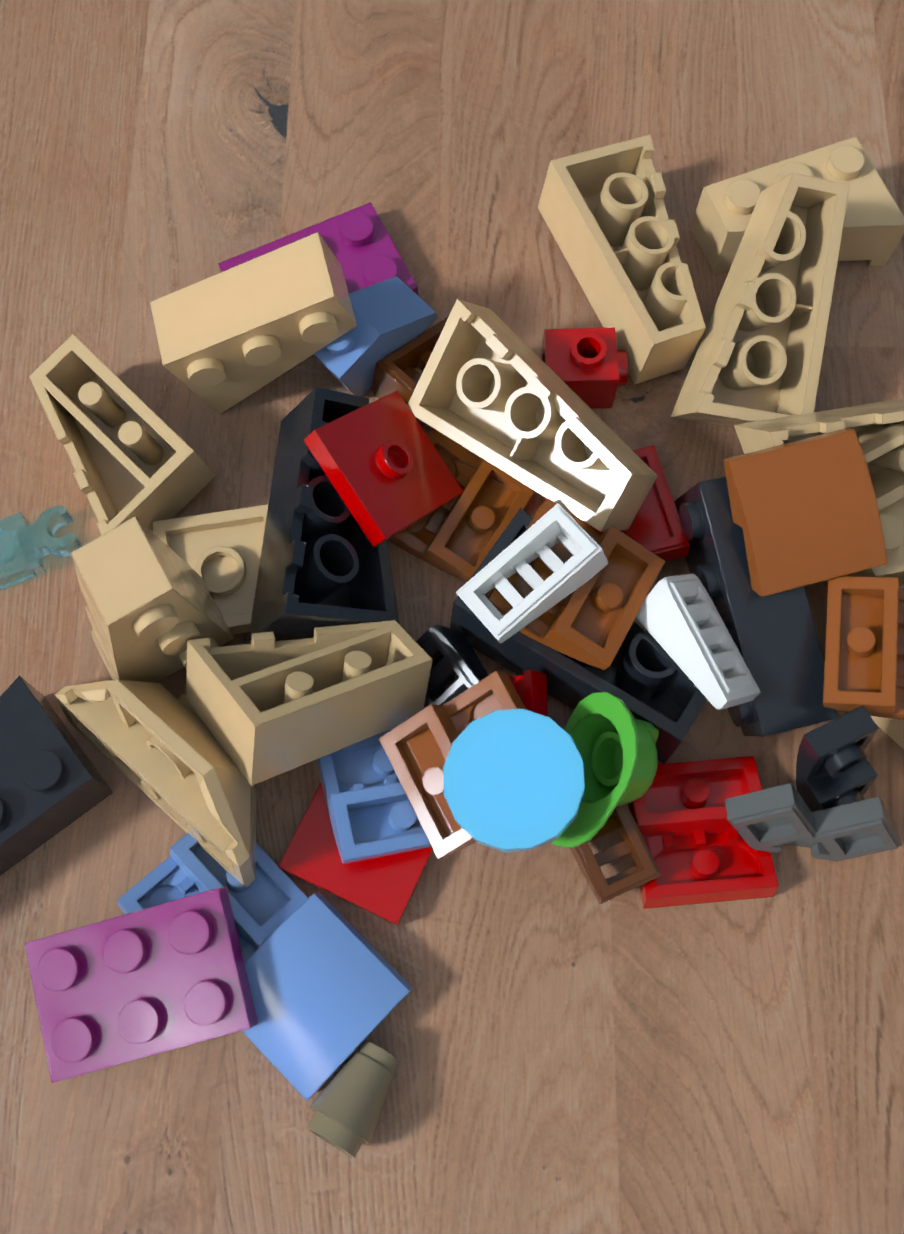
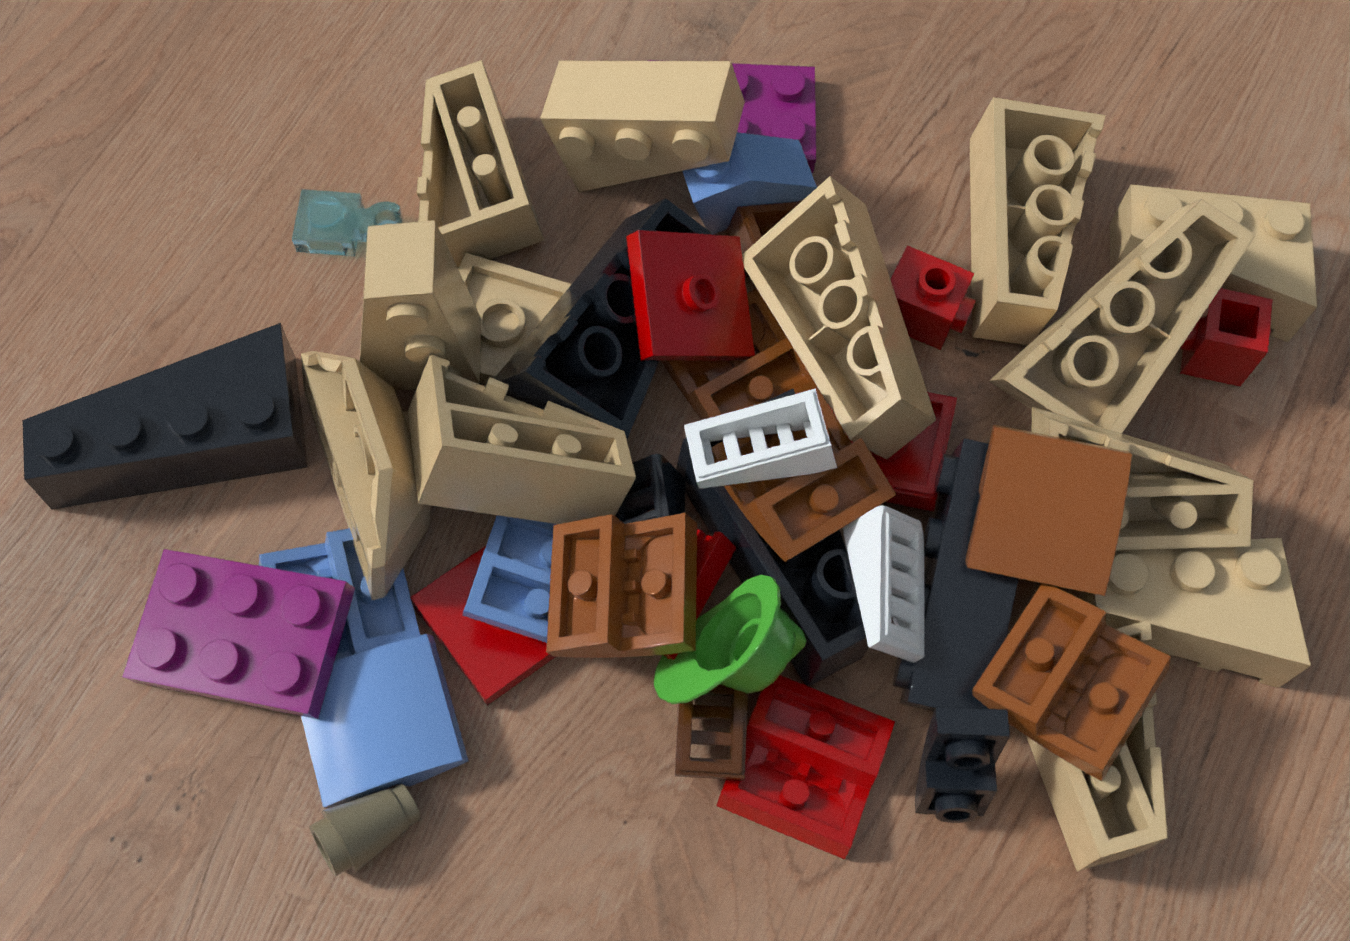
camera: 25 degrees right, 5 degrees down
medium azure tile [443,709,585,853] -> none
dark grey tile [725,783,902,862] -> none
none -> red brick [1180,288,1273,387]

